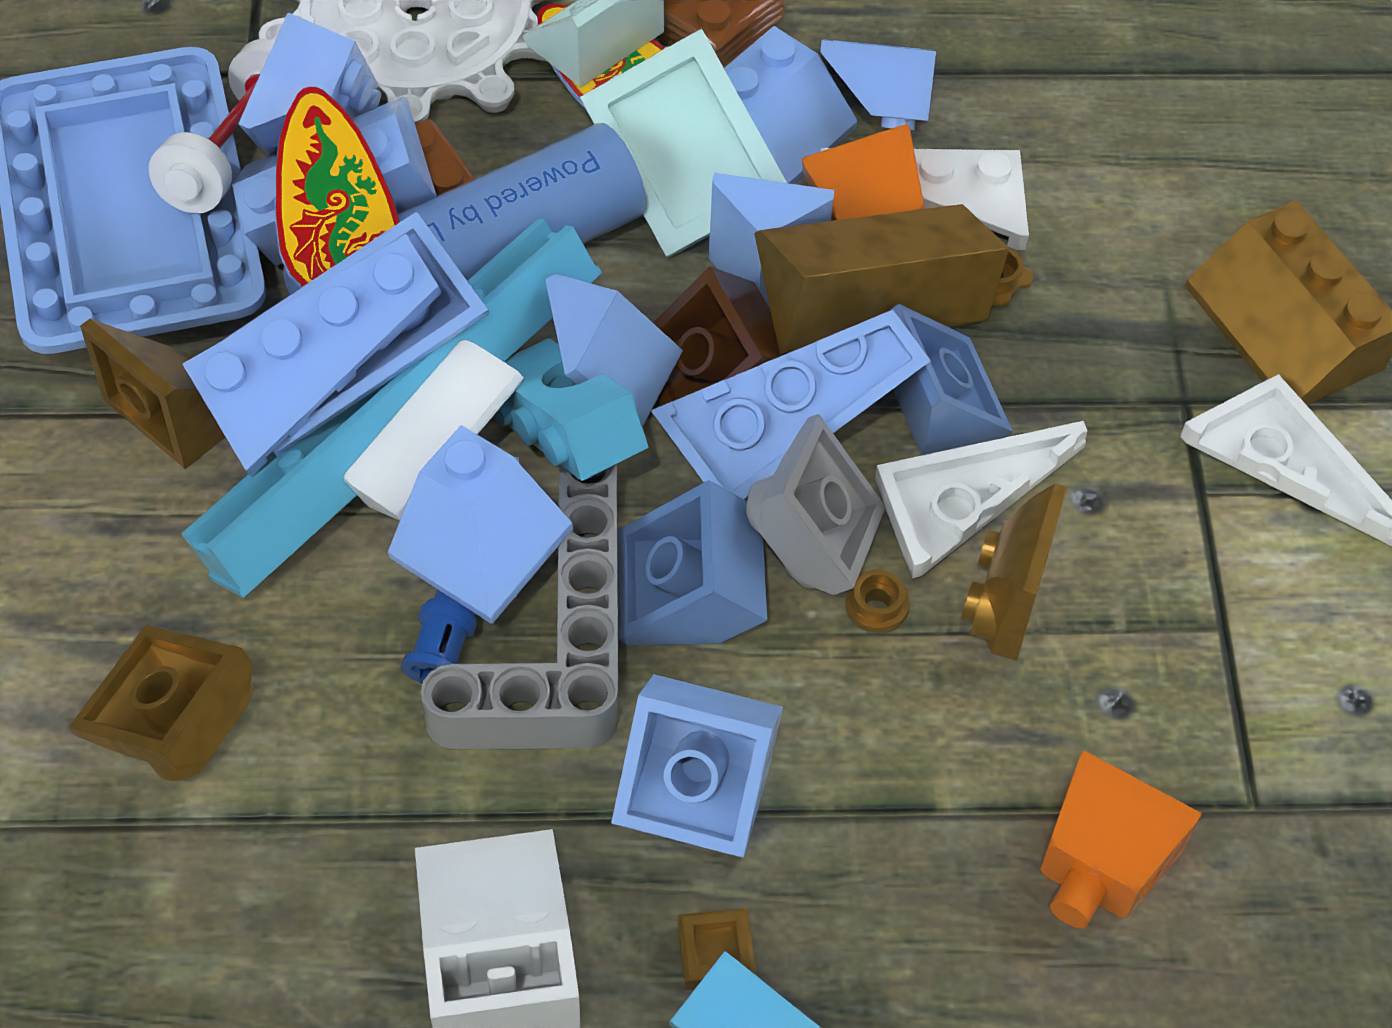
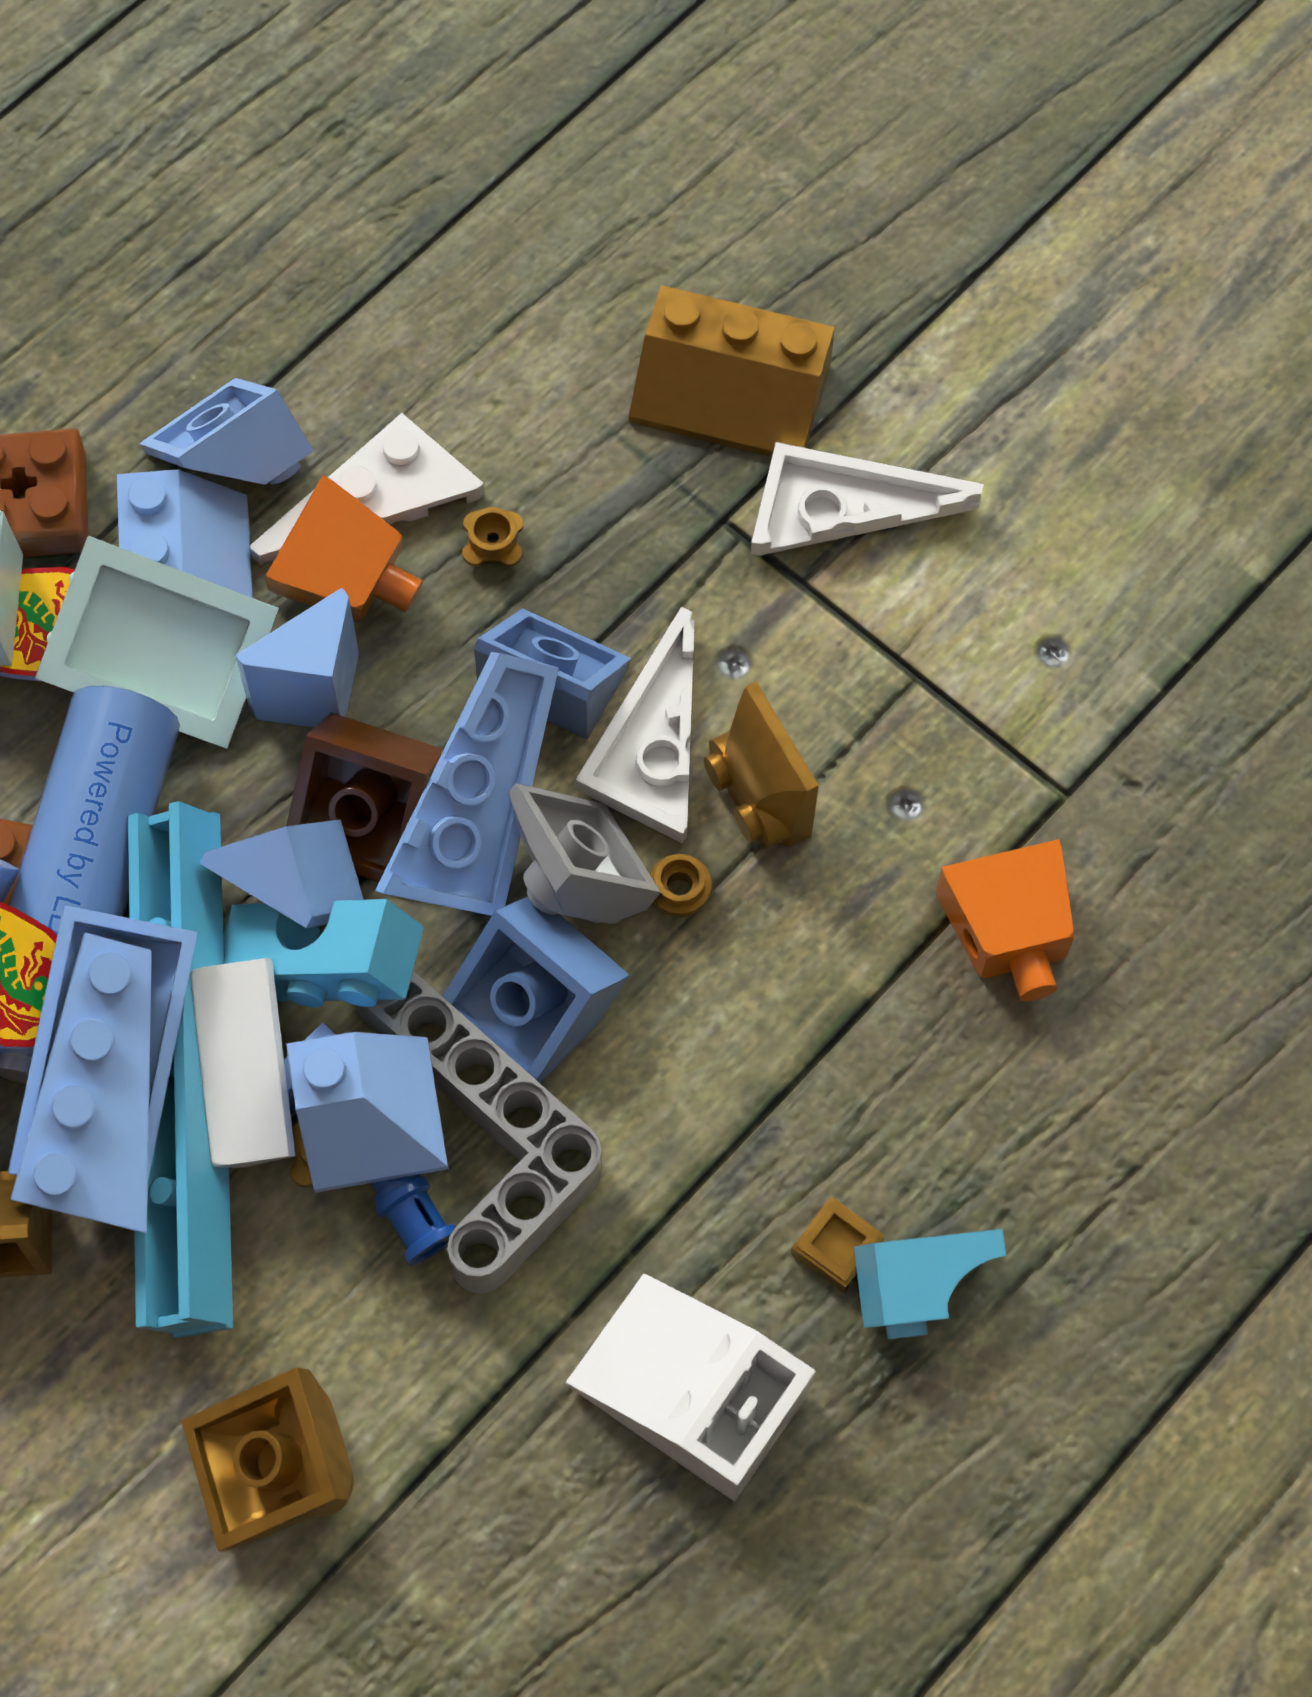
camera: 45 degrees left, 10 degrees up
light blue slope [611,674,783,858] -> none
pearl gold slope [754,204,1009,354] -> none

